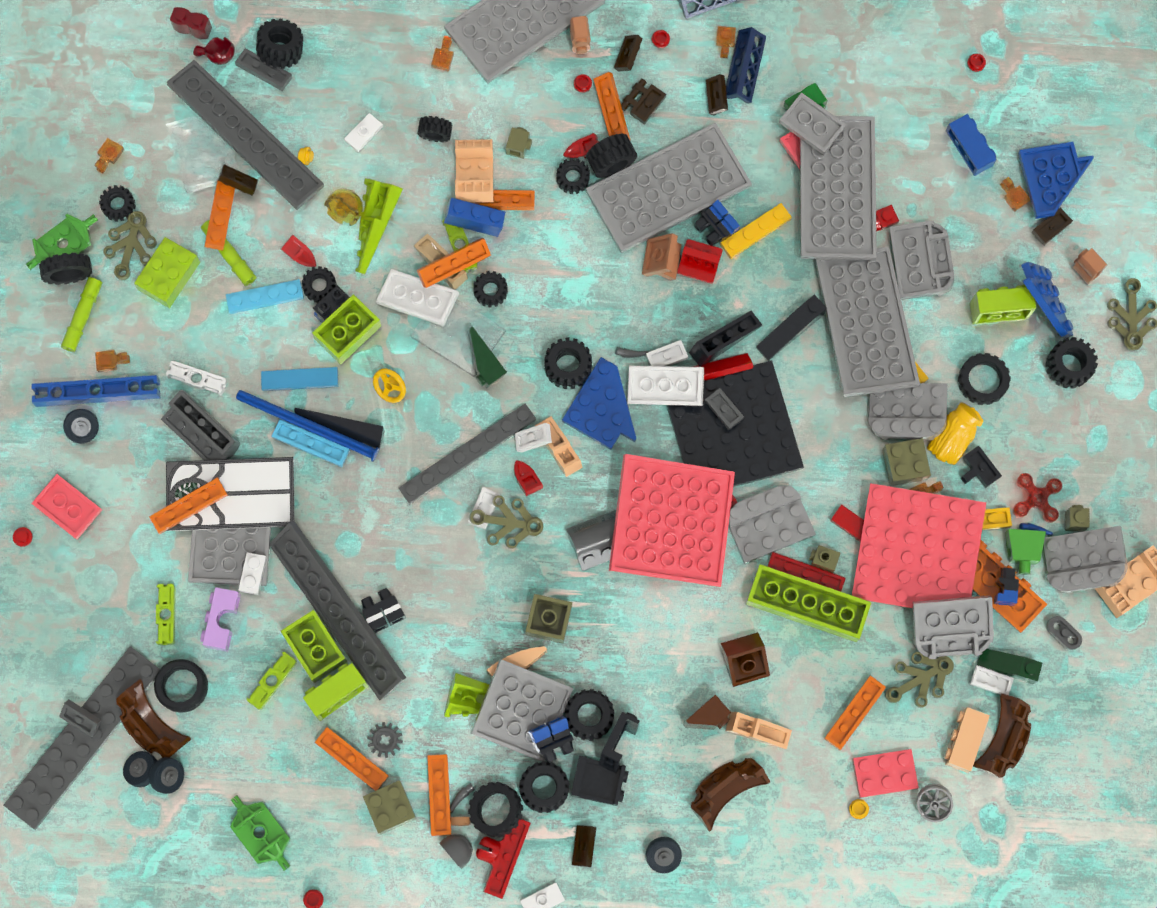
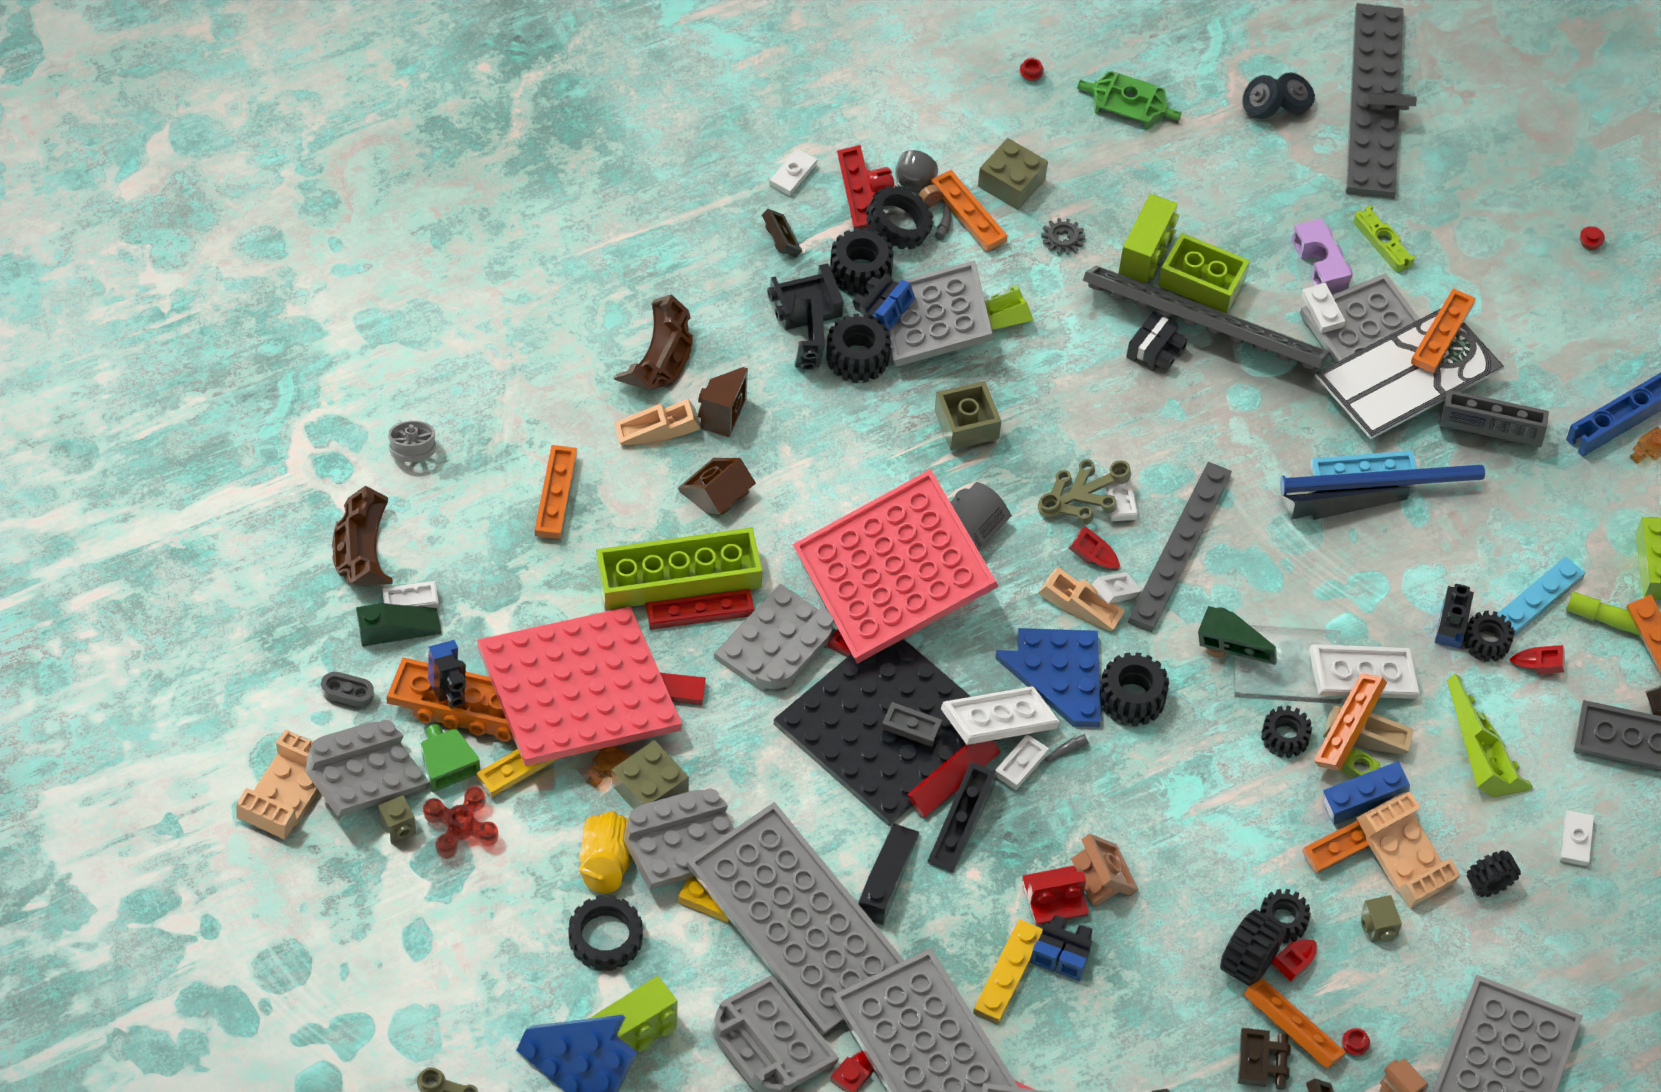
camera: 150 degrees right, 20 degrees down
coral plate [31,474,102,540] -> none
black wheel [63,409,99,444] -> none
reddish brown windscreen [116,679,191,758] -> none
black tyre [154,659,208,713] -> none
white piece [166,361,227,396] -> none
lime piece [247,652,297,710] -> none
dark azure tile [261,367,339,391] -> none
yellow plate [298,147,314,165] -> none
lime brick [312,294,381,365] -> none
orange plate [315,727,389,791] -> none
clear yellow cylinder [324,189,363,226] -> none
yellow piece [373,368,406,403] -> none
clear orange plate [431,36,454,71] -> none
light nougat slope [487,646,547,677] -> none
light grey plate [586,123,752,253] -> none
black wheel [646,837,682,873] -> none
olive brick [809,545,841,573] -> none
yellow plate [849,799,869,819] -> none
coral plate [852,749,919,798] -> none
olive plant [885,652,954,708] -> none
light grey plate [913,595,994,659] -> none
light nougat brick [944,707,990,773] -> none
black plate [960,446,1002,488] -> none
blue helmet [1019,523,1053,536] -> none
black tyre [1046,337,1098,389] -> none

